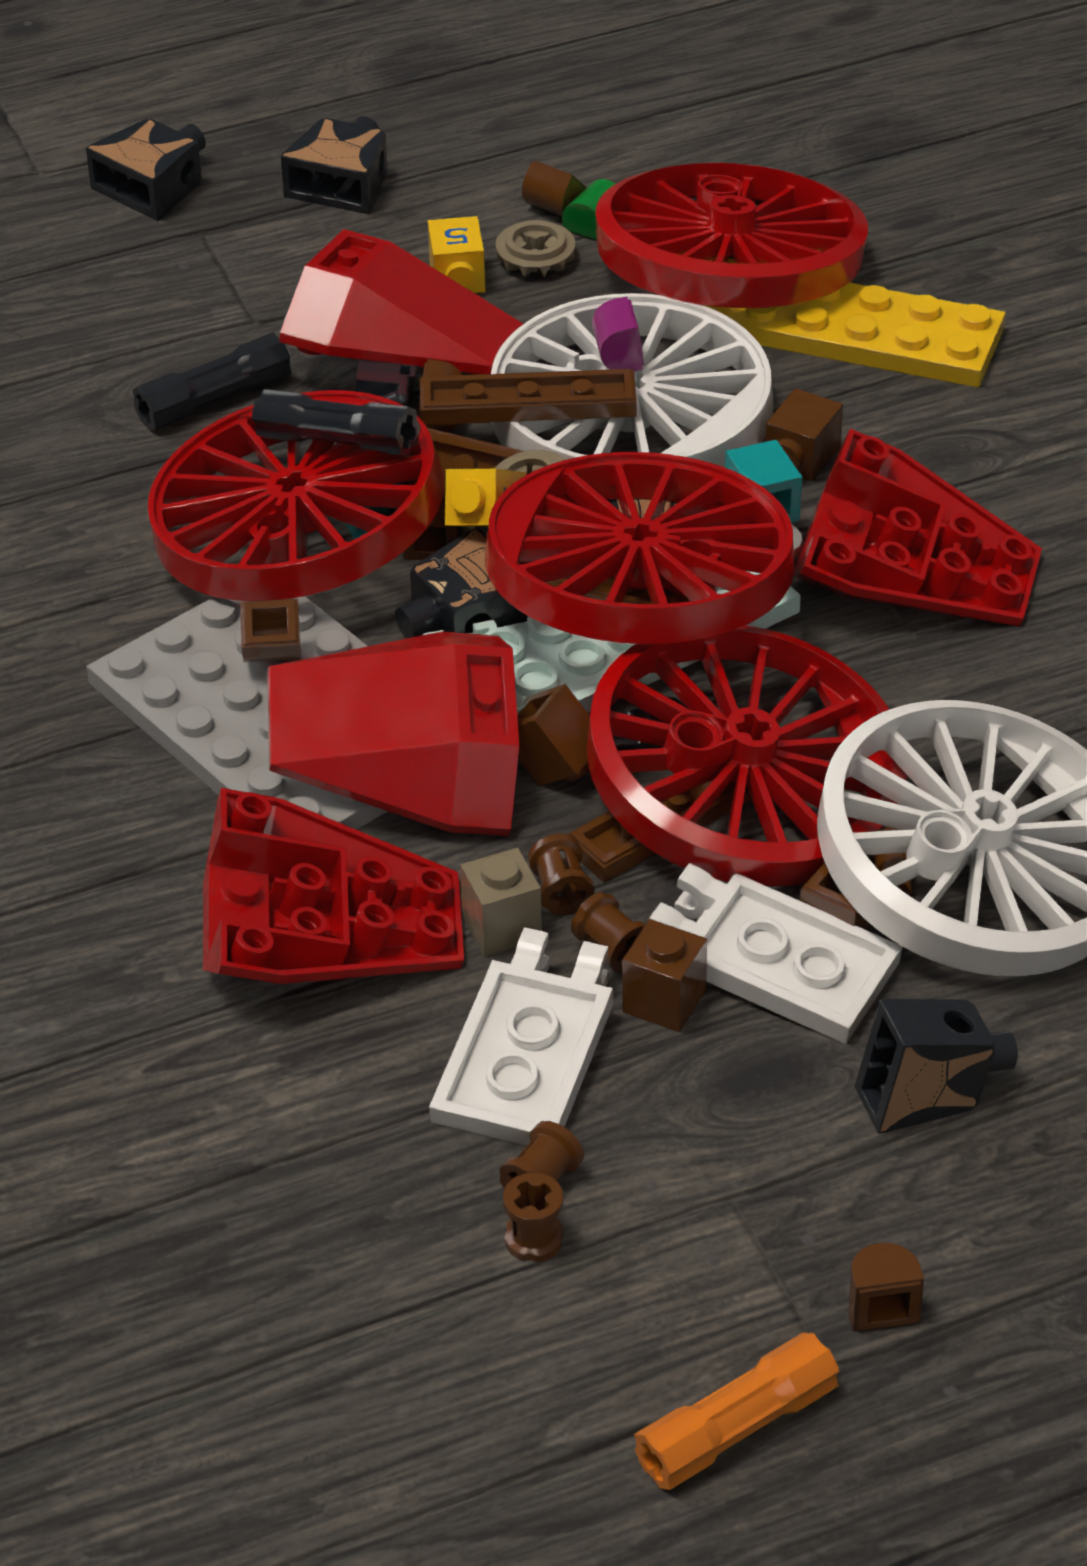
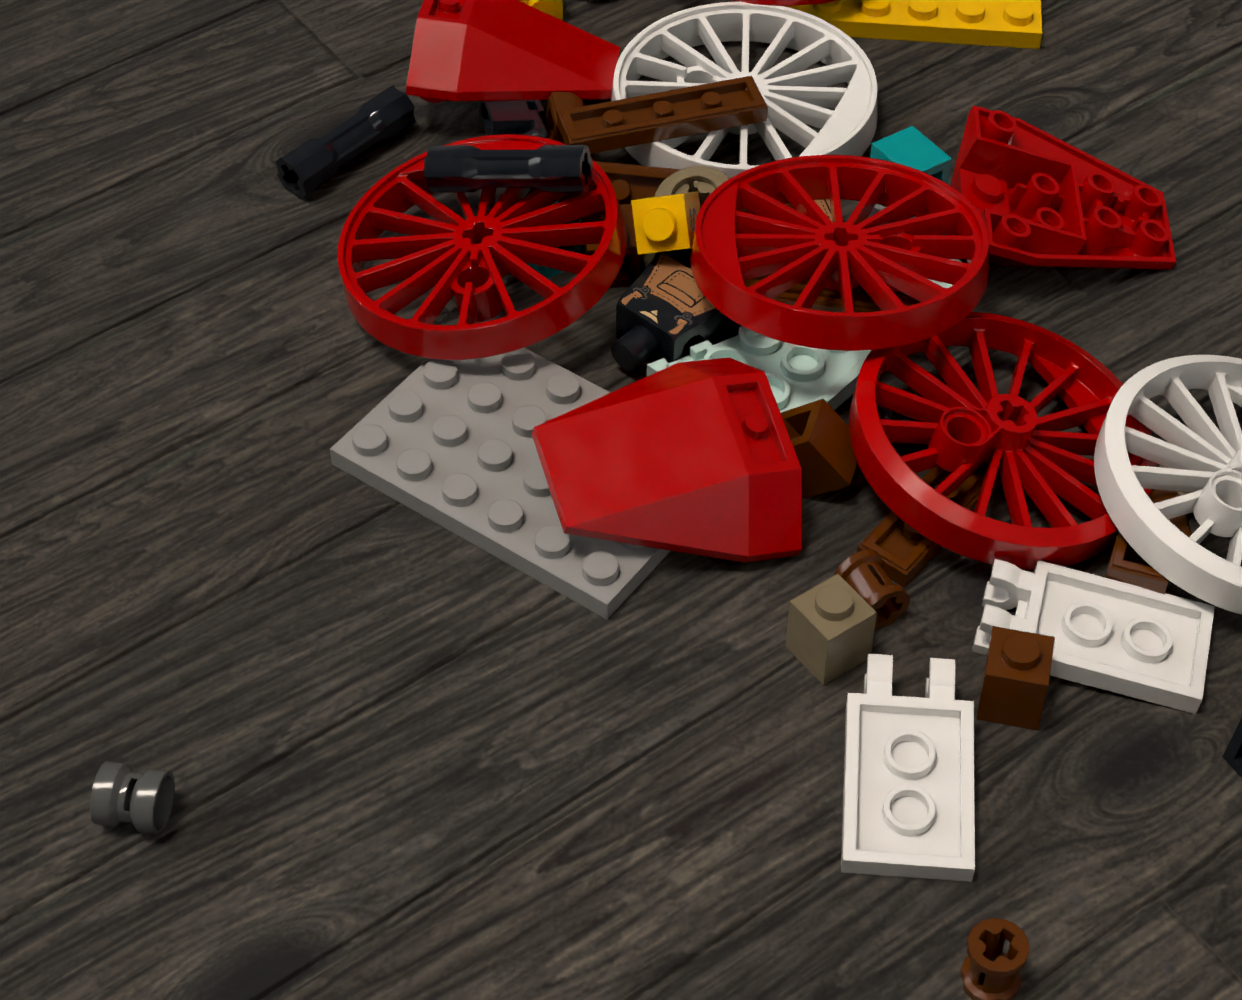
camera: 15 degrees left, 5 degrees up
red wedge [203,788,464,984] -> none
reddish brown brick [240,599,302,663] -> none
reddish brown bush [499,1121,584,1189] -> none
reddish brown bush [571,892,646,973] -> none
magenta brick [592,296,645,371] -> none
reddish brown brick [765,388,843,481] -> none

